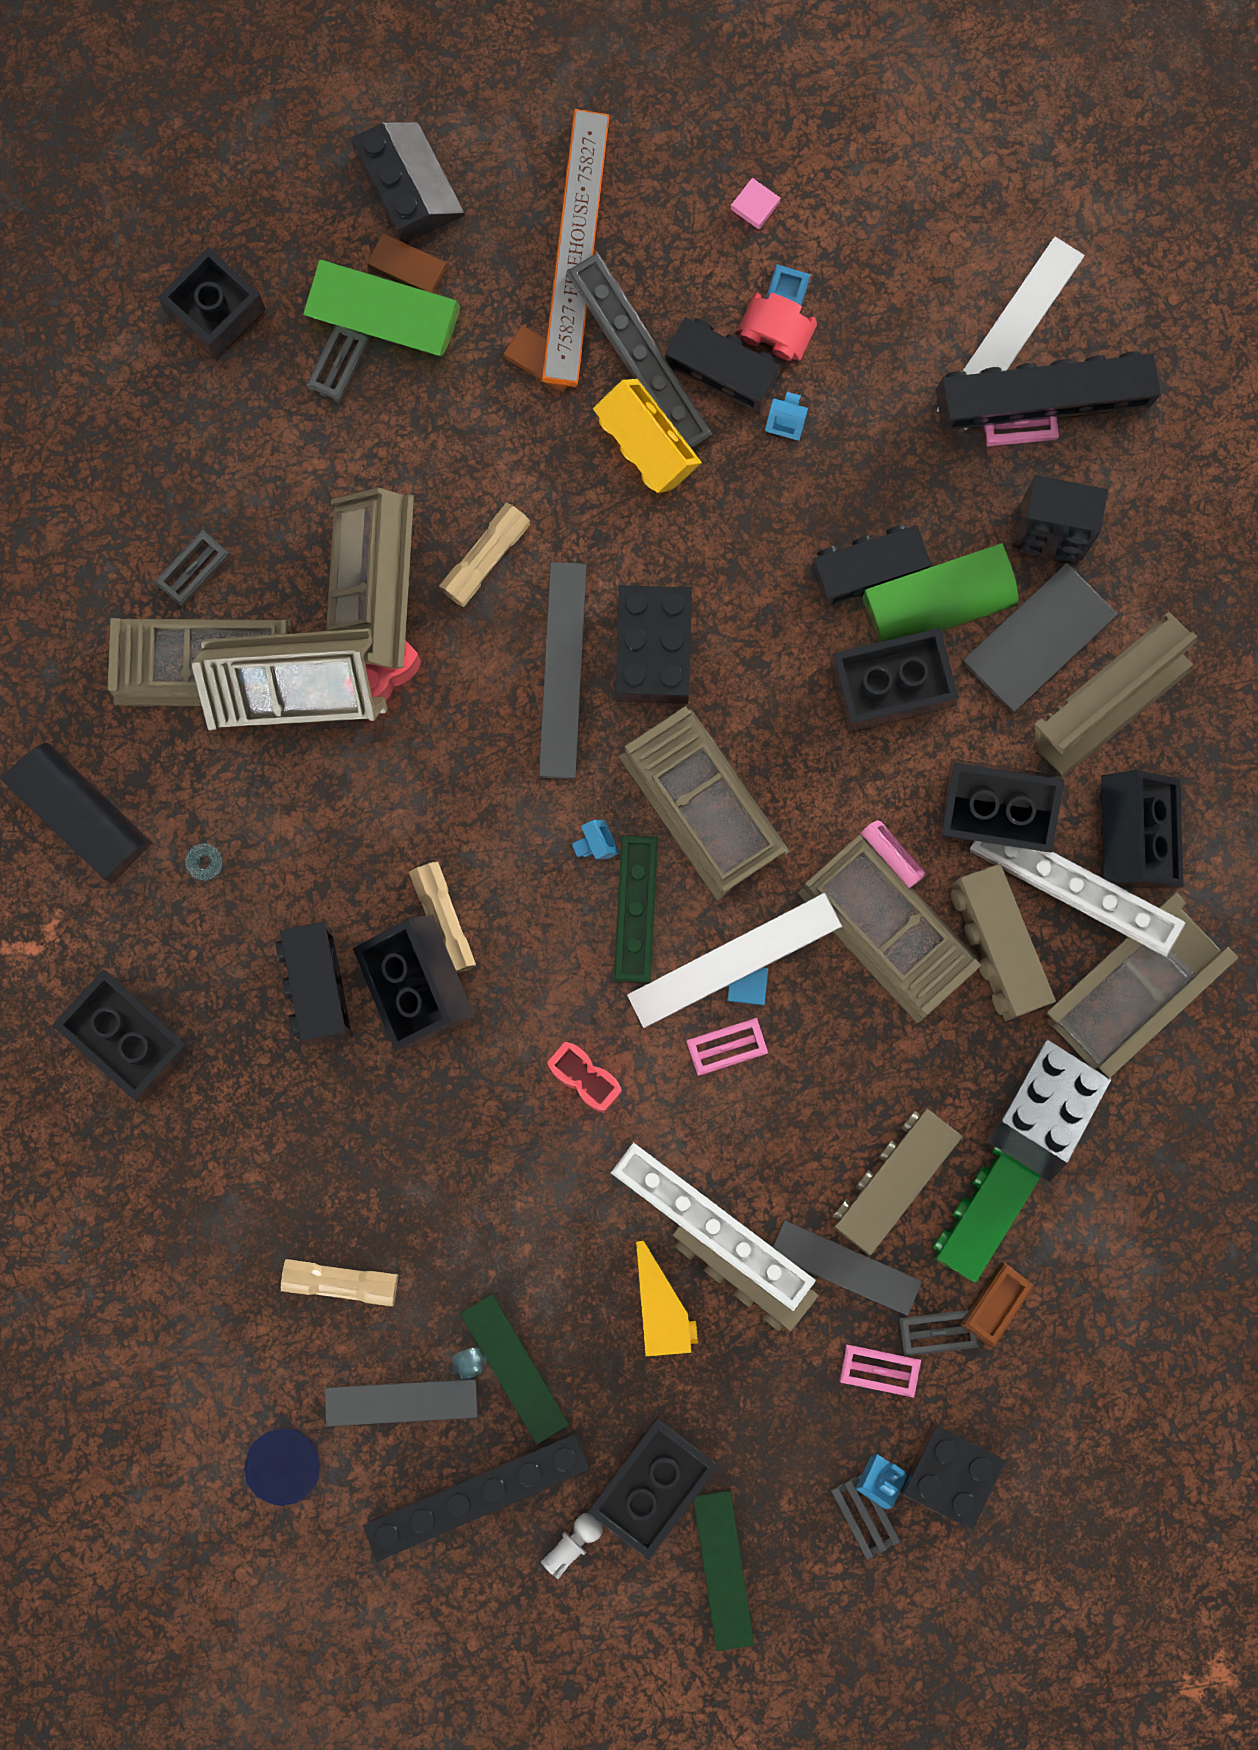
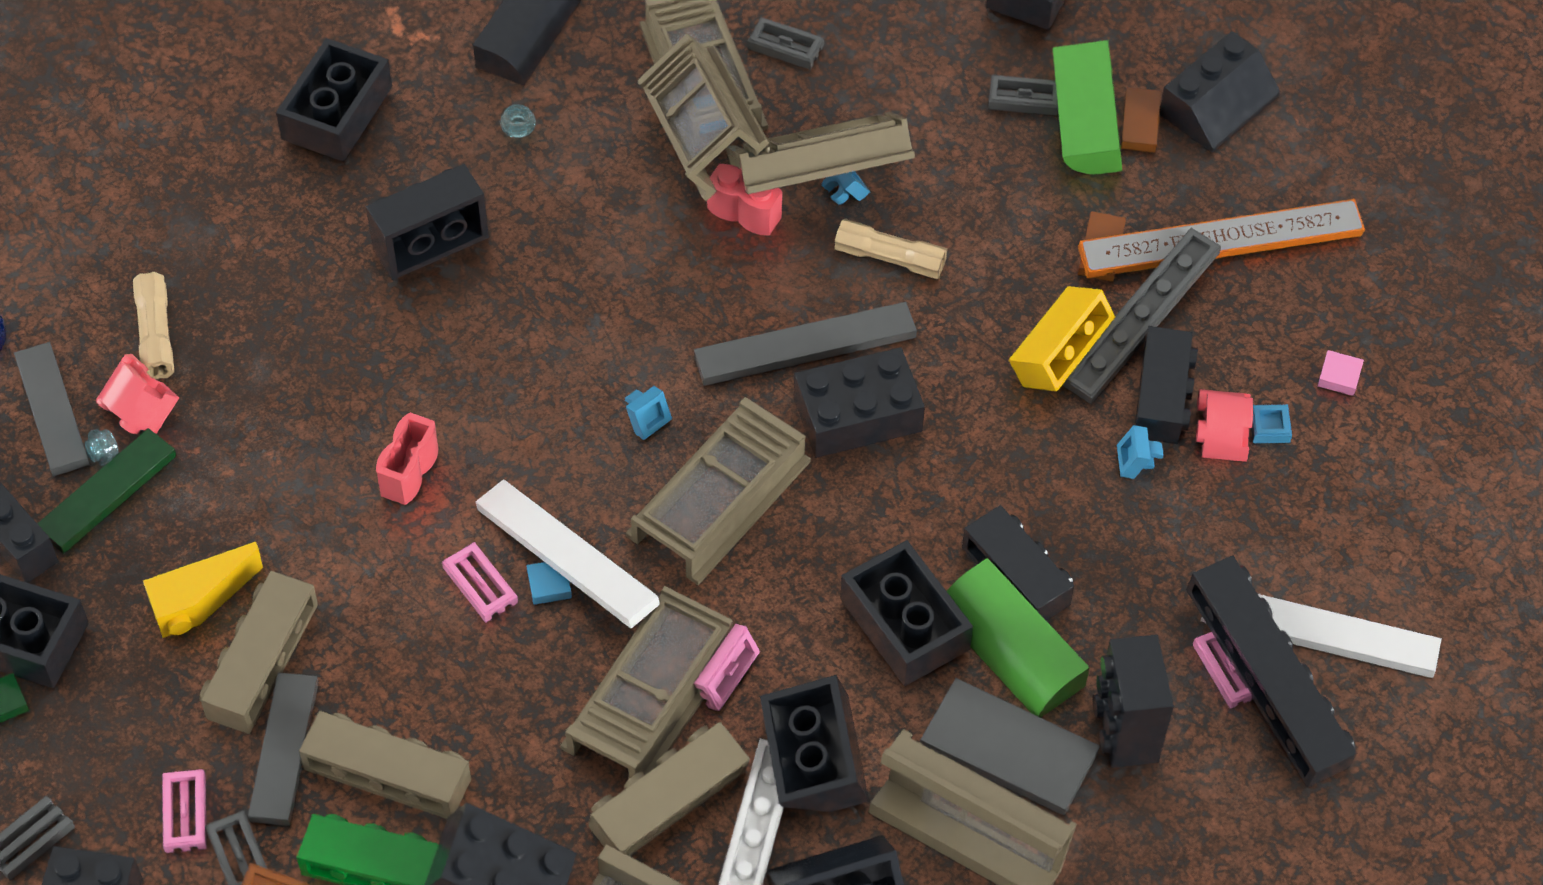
camera: 70 degrees right, 25 degrees down
black brick [352,915,475,1051] -> none
tan axle [409,861,476,974] -> none
white tile [611,1143,816,1311] -> none
dark green tile [614,835,658,984] -> none
dark azure tile [856,1454,907,1509] -> none
none -> coral cylinder [96,354,179,435]

